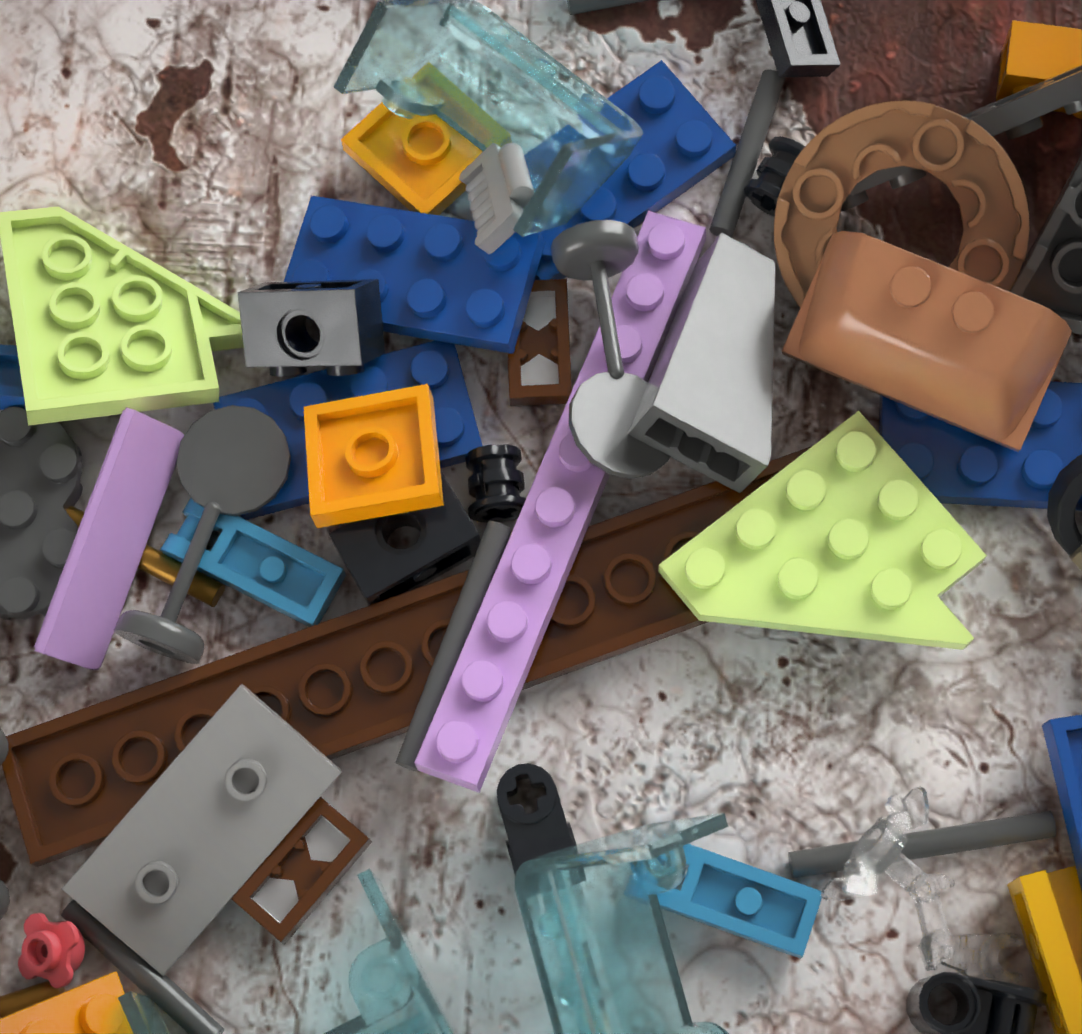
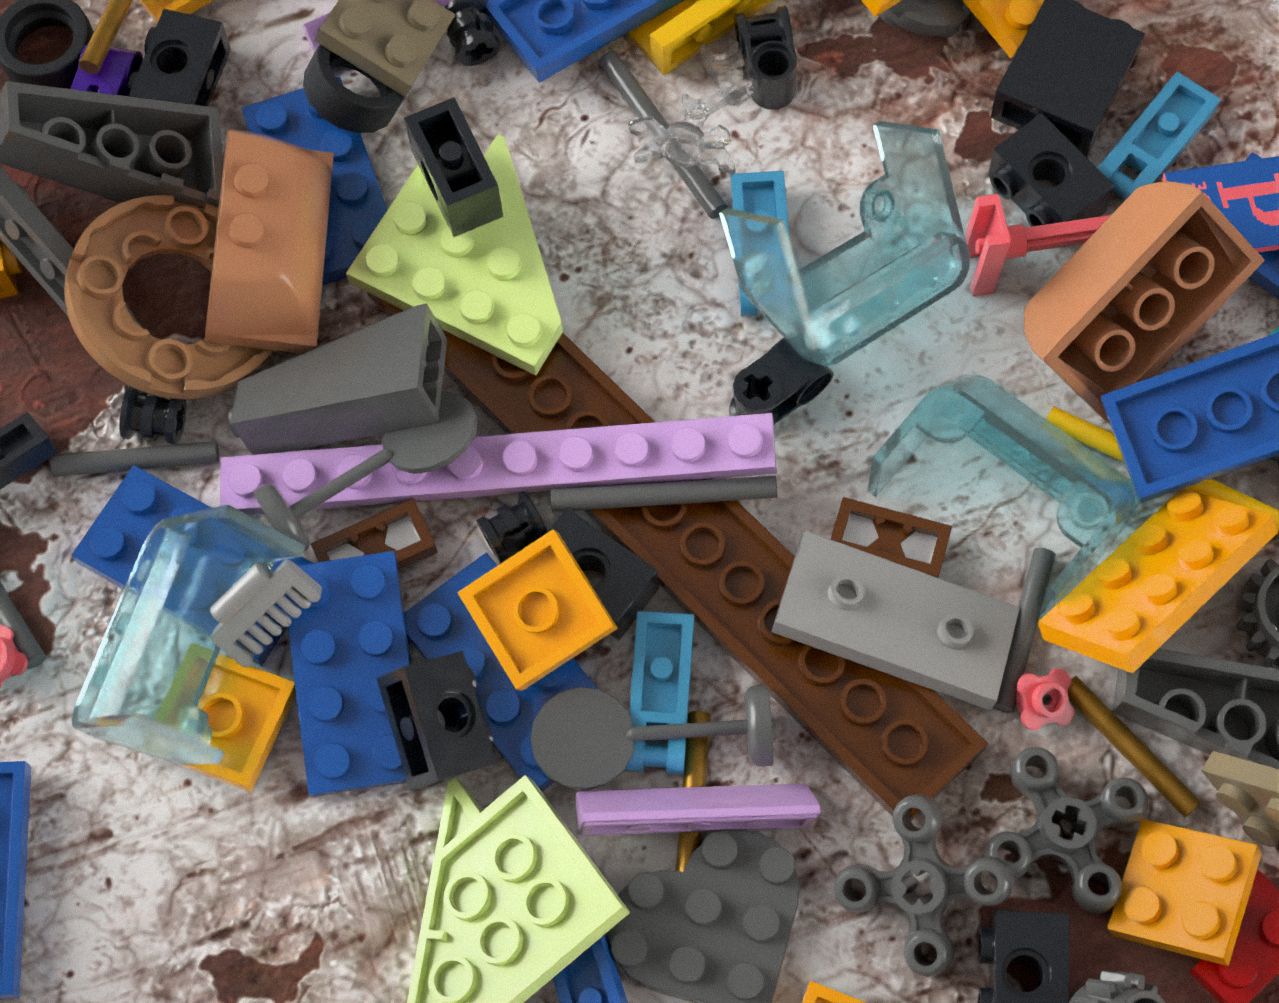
camera: 115 degrees left, 5 degrees down
none -> black brick [404,97,504,237]

